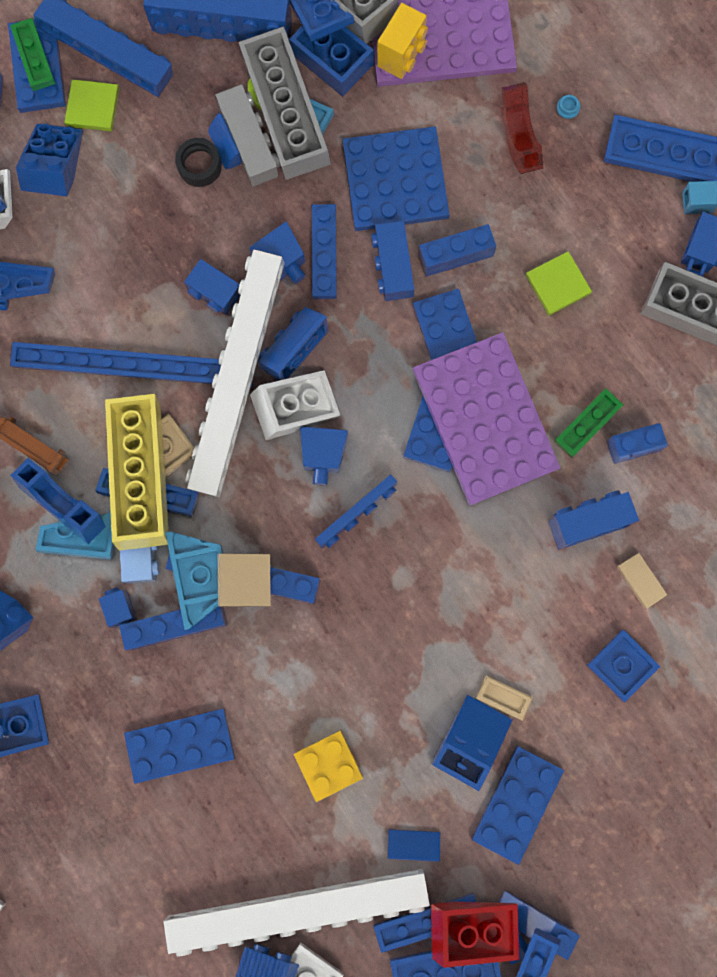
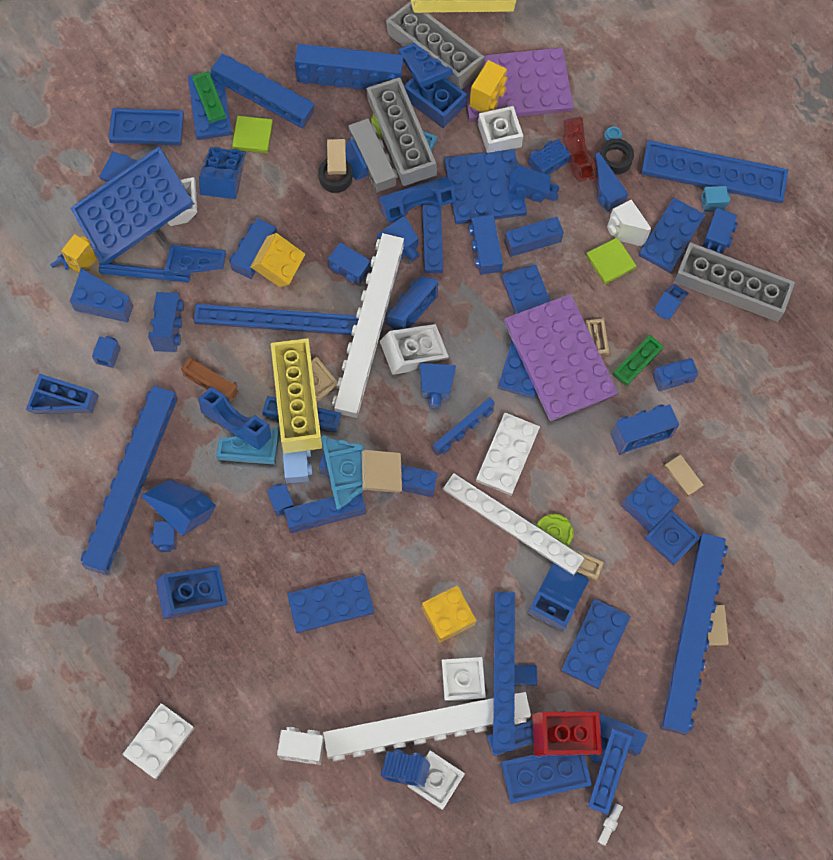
camera: 10 degrees left, 10 degrees down
none -> blue brick [230,218,277,279]
none -> yellow brick [250,233,305,288]
none -> white brick [277,727,325,765]
none -> tan tile [327,139,346,174]
none -> blue arch [379,176,456,223]
none -> white plate [442,657,486,702]
none -> white plate [443,473,585,576]
none -> white plate [476,413,540,496]
none -> white brick [478,106,523,153]
none -> blue plate [493,592,515,751]
none -> blue brick [509,165,559,203]
none -> blue brick [528,139,571,175]
none -> lime tile [536,514,574,547]
none -> tan tile [585,318,610,356]
none -> blue slope [594,152,628,212]
none -> black tyre [600,139,634,175]
none -> white slope [607,200,651,247]
none -> blue brick [621,474,680,532]
none -> blue plate [639,198,706,273]
none -> blue slope [654,283,689,320]
none -> blue brick [661,533,728,735]
none -> tan tile [707,605,729,646]

